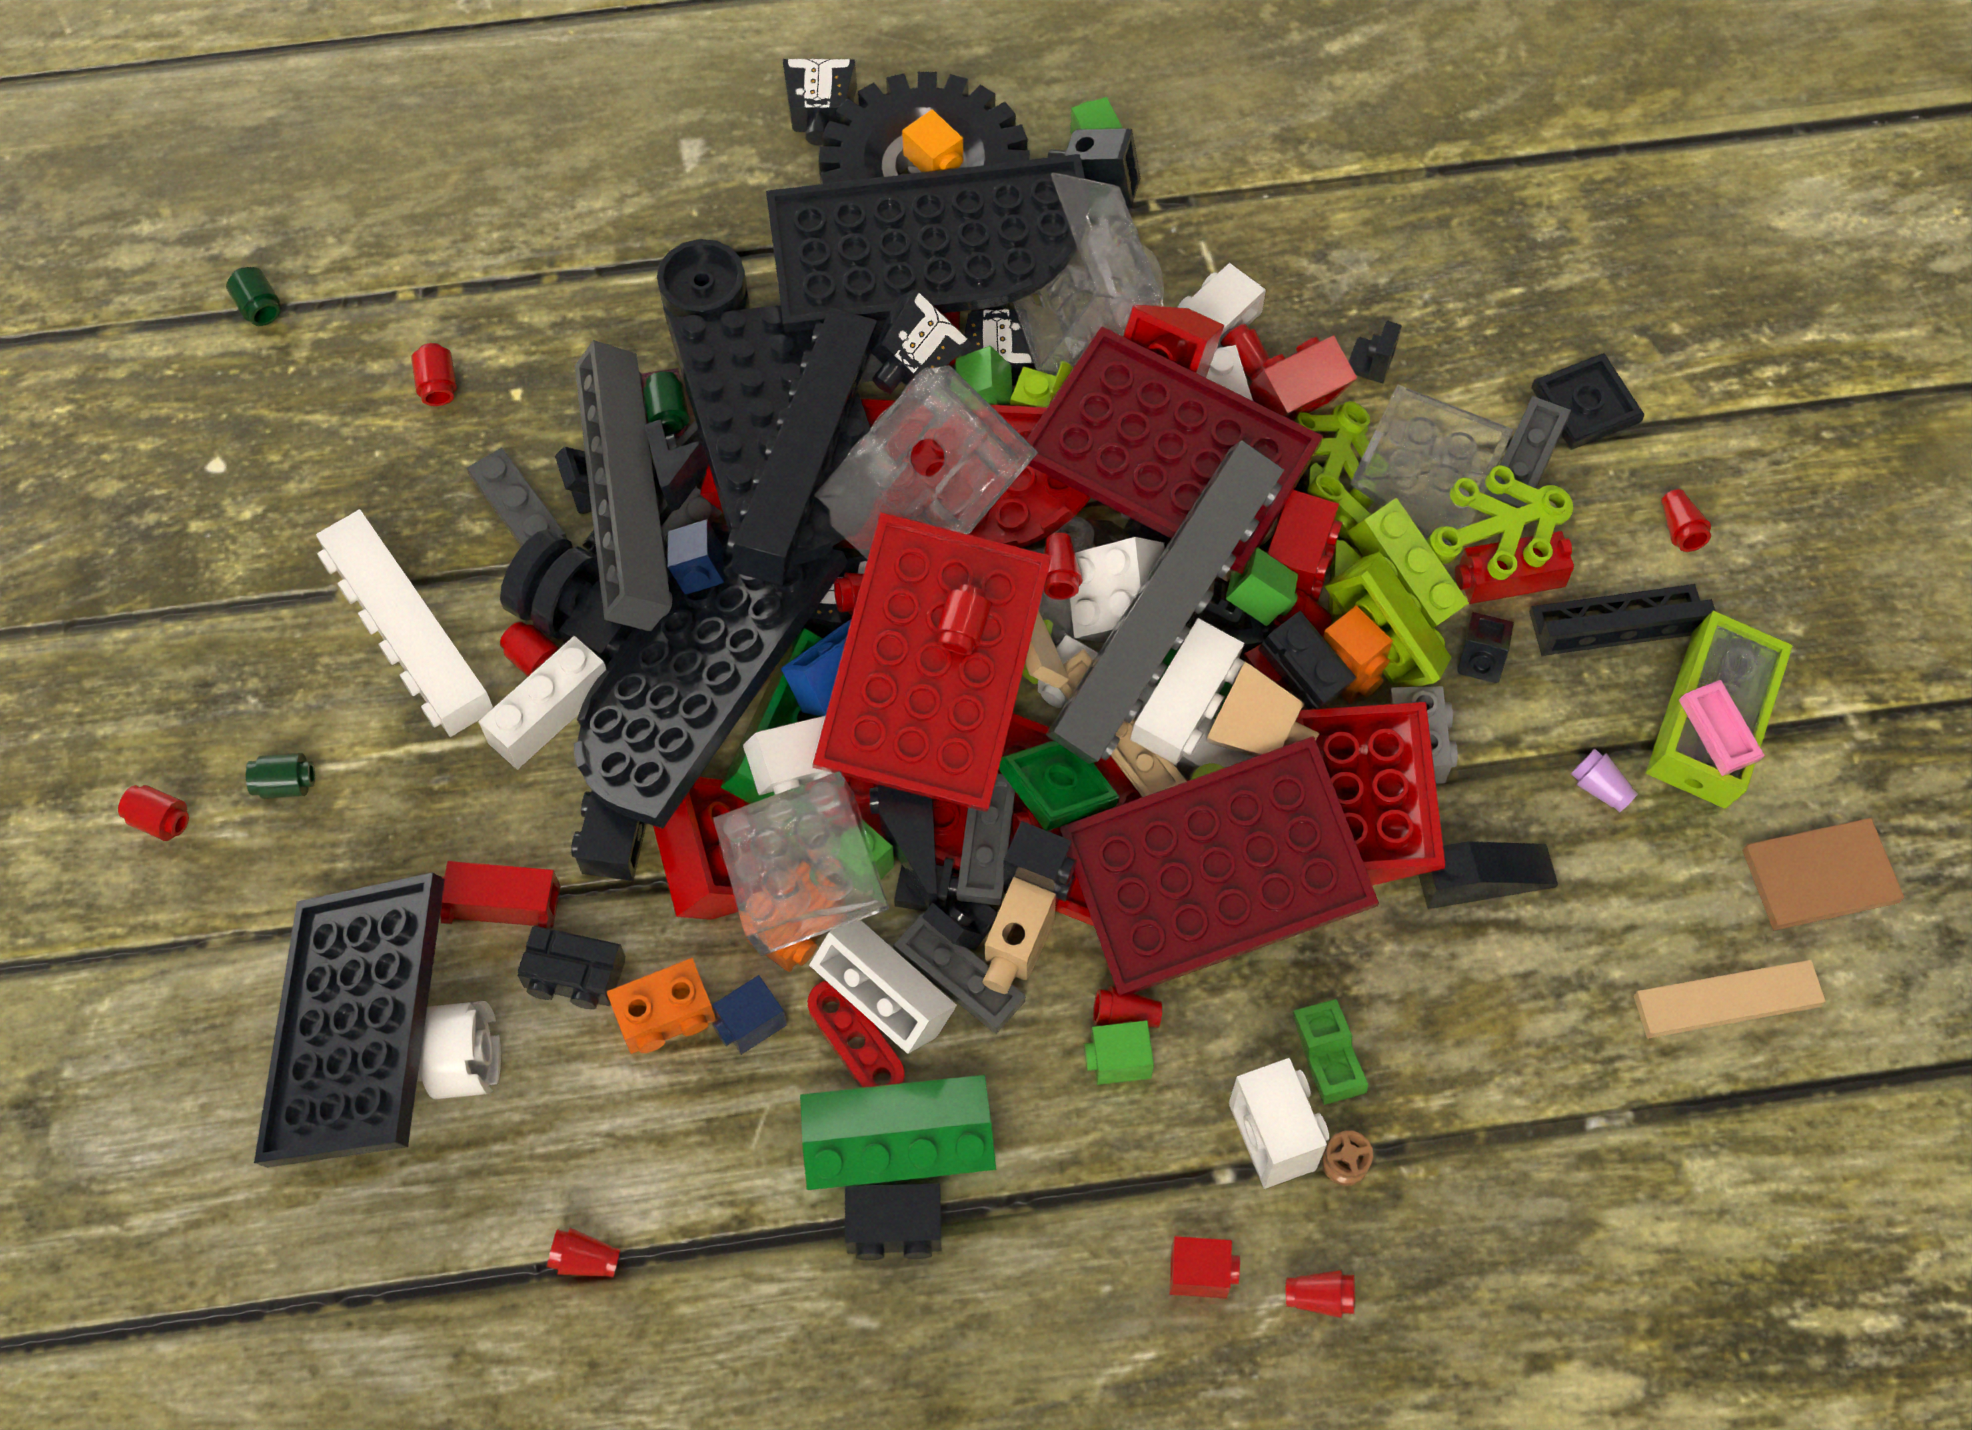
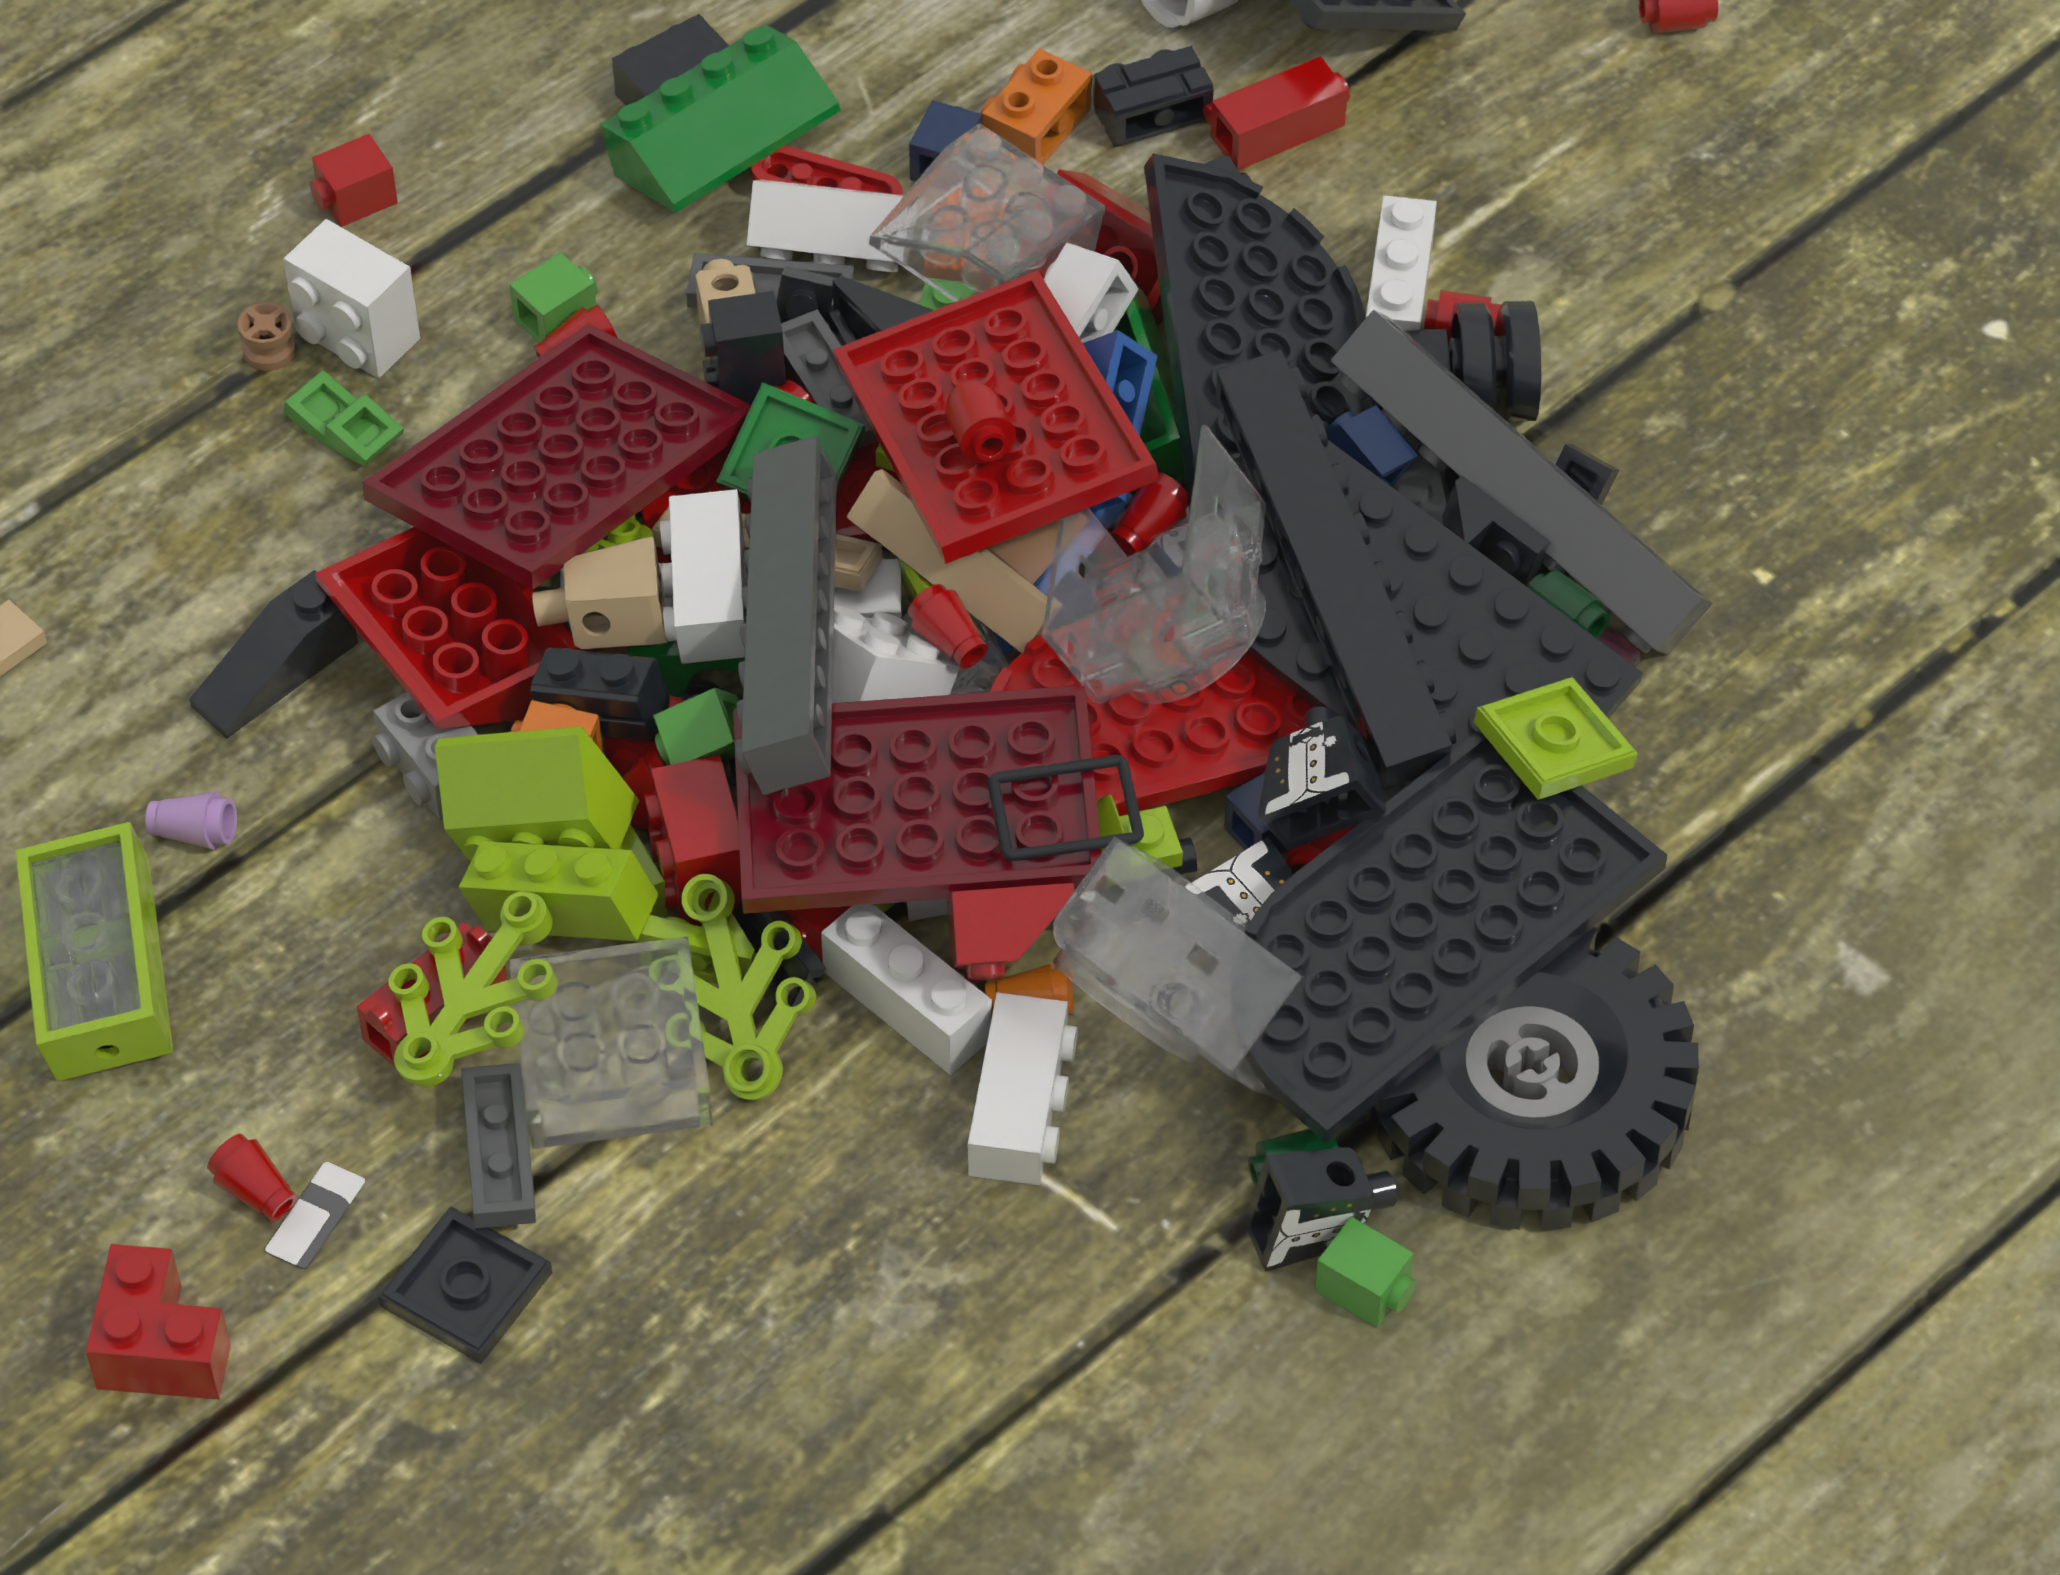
camera: 145 degrees right, 10 degrees down
dark green brick [245,753,315,799] -> none
white brick [316,509,493,737] -> none
red brick [411,343,457,406] -> none
dark grey plate [467,448,567,547] -> none
black wheel [657,239,750,326] -> none
torso [783,59,857,145] -> none
light orange brick [902,109,963,172] -> none
bright green brick [956,345,1012,406] -> none
red cone [1220,324,1270,377] -> none
brick [1249,335,1357,421] -> none
red cone [1286,1270,1355,1319] -> none
black bracket [1348,320,1402,384] -> none
black bracket [1458,612,1514,683] -> none
black fence [1529,584,1716,656] -> none
bright pink tile [1679,680,1765,776] -> none
none -> red brick [86,1244,231,1400]
none -> white sticker [265,1162,365,1269]
none -> black piece [988,755,1144,861]
none -> lime tile [1473,677,1638,800]

